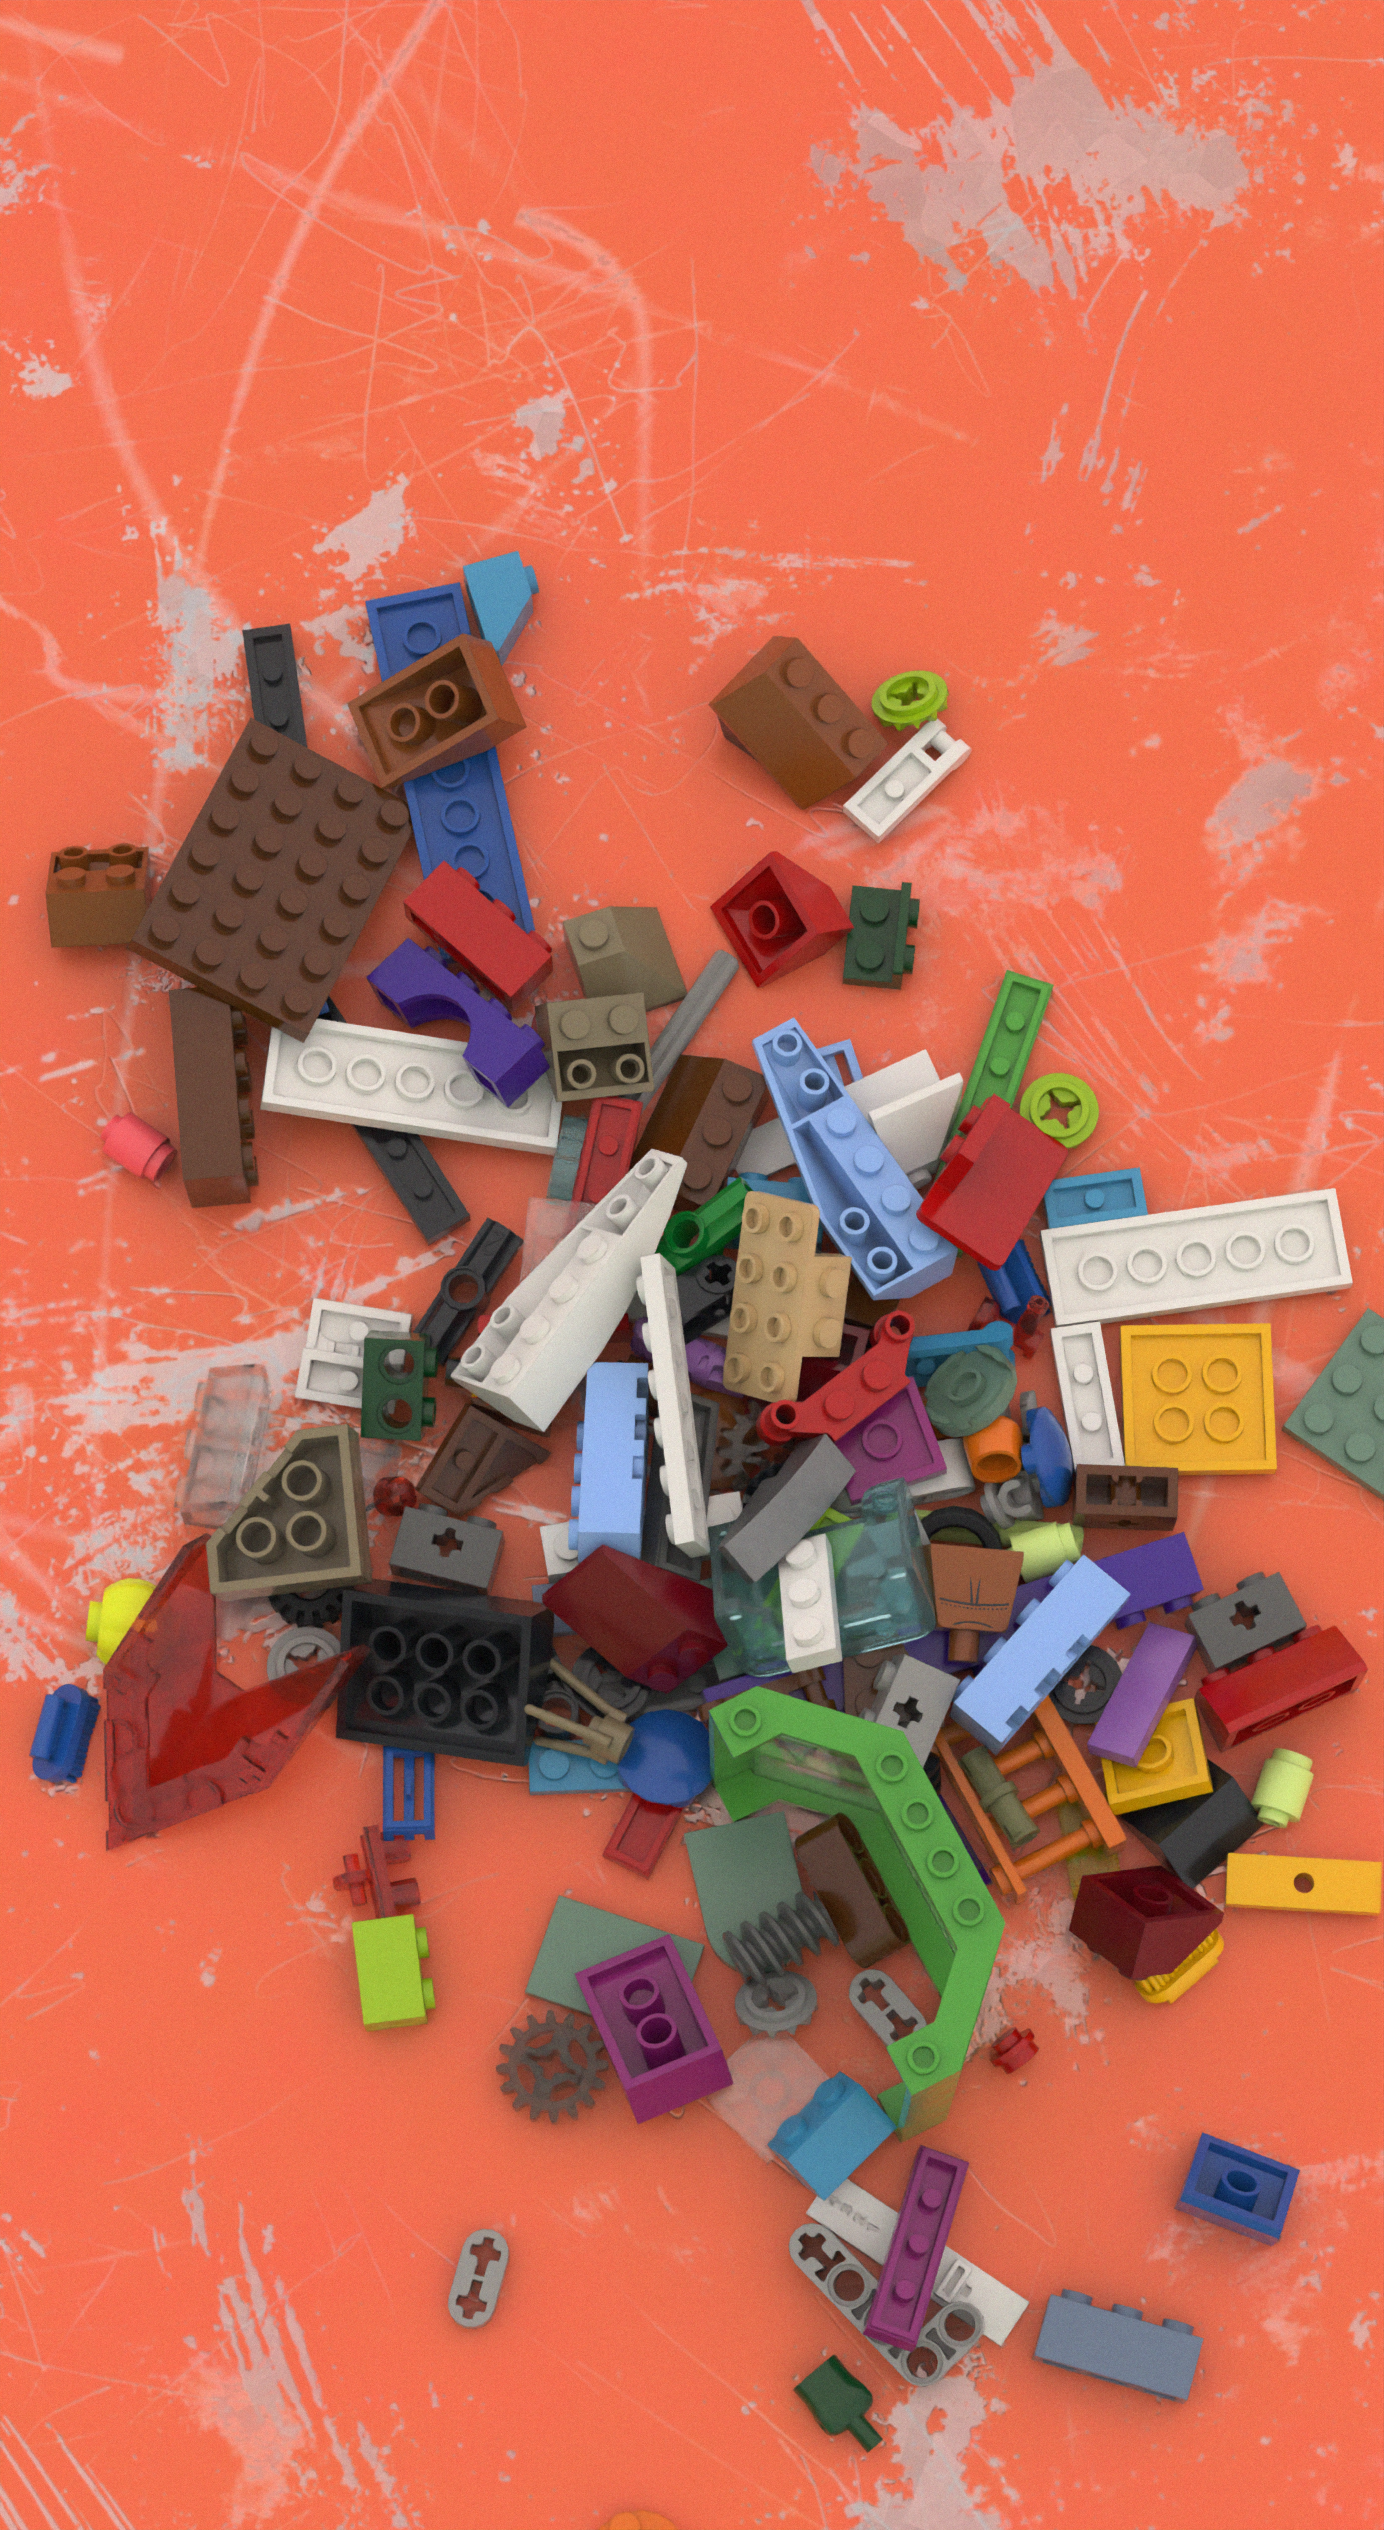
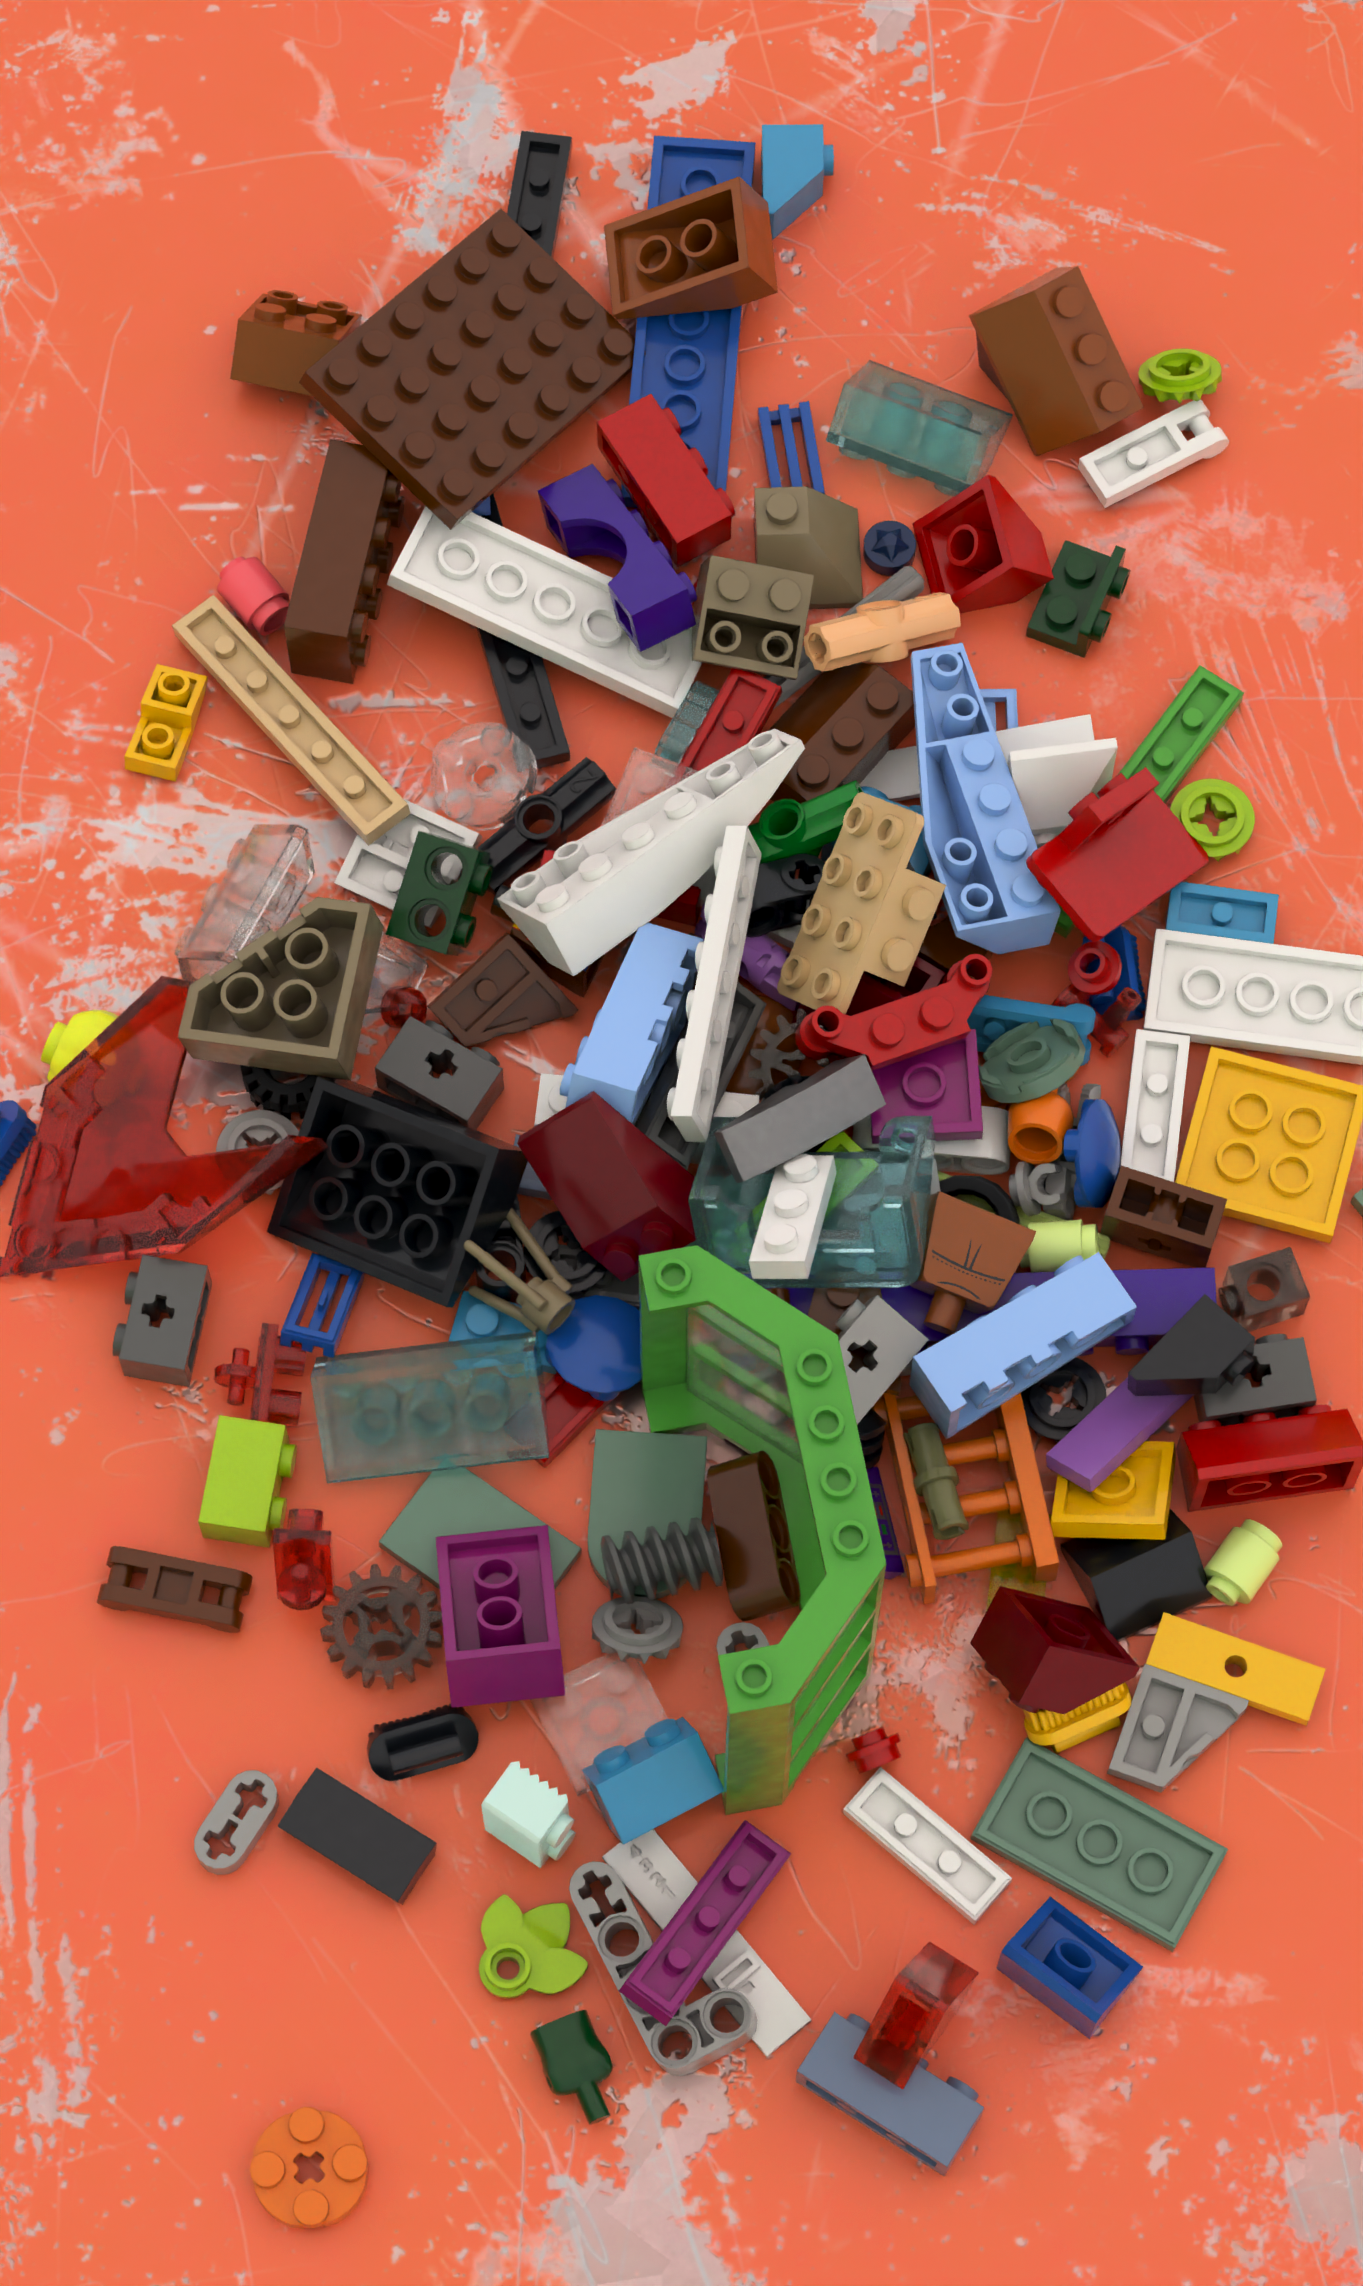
camera: 15 degrees right, 5 degrees down
none -> reddish brown plate [97,1546,253,1633]
none -> dark grey brick [113,1255,212,1387]
none -> yellow slope [124,664,208,782]
none -> tan plate [172,595,410,846]
none -> clear red hips [273,1509,335,1611]
none -> black piece [278,1768,437,1905]
none -> clear light blue slope [310,1331,549,1484]
none -> black piece [367,1703,478,1781]
none -> clear plate [431,722,537,830]
none -> lime plate [479,1894,588,1999]
none -> light aqua brick [481,1761,576,1868]
none -> blue tile [758,401,825,494]
none -> light nougat piece [804,592,961,671]
none -> clear light blue slope [826,360,1013,496]
none -> white tile [843,1767,1012,1925]
none -> clear red slope [853,1941,979,2089]
none -> dark blue tile [863,521,916,576]
none -> sand green tile [971,1737,1228,1952]
none -> red plate [1068,941,1122,995]
none -> light grey wing [1107,1664,1249,1793]
none -> black slope [1128,1294,1255,1396]
none -> clear smoke brick [1219,1247,1310,1332]

